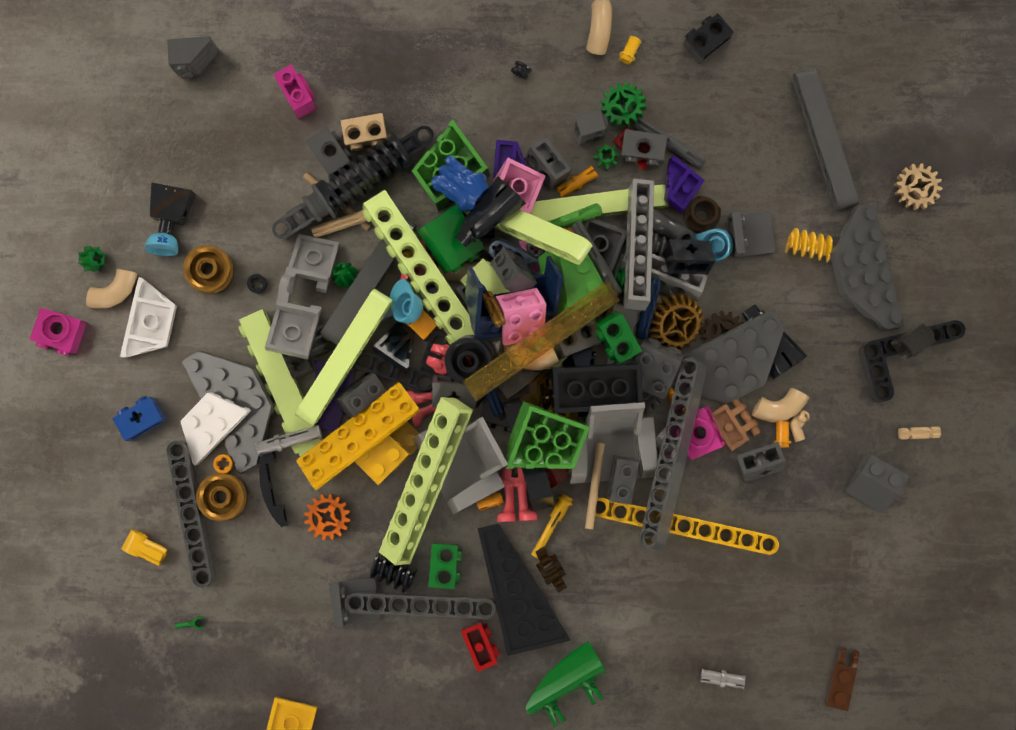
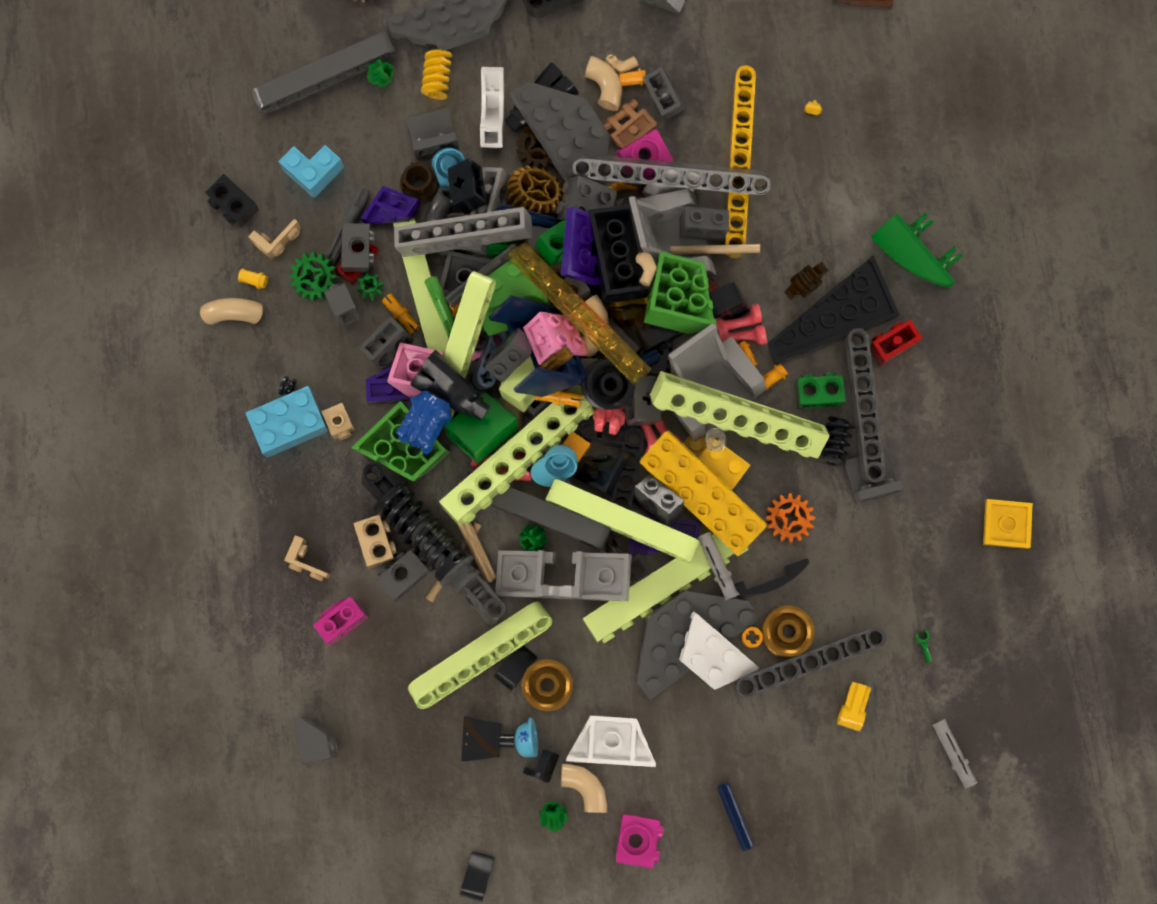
camera: 100 degrees left, 5 degrees down
blue brick [112,396,167,441] -> none
black bush [247,274,267,293] -> none
yellow pin [531,493,573,558] -> none
light grey pin [700,669,746,689] -> none
none -> medium azure brick [246,386,329,458]
none -> tan bracket [248,219,301,260]
none -> medium azure brick [278,145,344,198]
none -> tan bracket [284,535,331,581]
none -> tan brick [321,403,355,440]
none -> green gear [367,59,394,88]
none -> yellowish green beam [408,602,552,709]
none -> black panel [460,852,494,902]
none -> white arch [480,67,504,148]
none -> black panel [493,645,538,691]
none -> black tile [523,749,559,783]
none -> light orange pin [535,390,583,408]
none -> dark purple wing [561,207,600,286]
none -> tan arm [636,252,657,287]
none -> clear bush [705,428,726,452]
none -> dark blue axle [717,783,754,851]
none -> light orange pin [762,364,788,391]
none -> yellow rock [804,100,822,115]
none -> light grey pin [932,719,978,789]

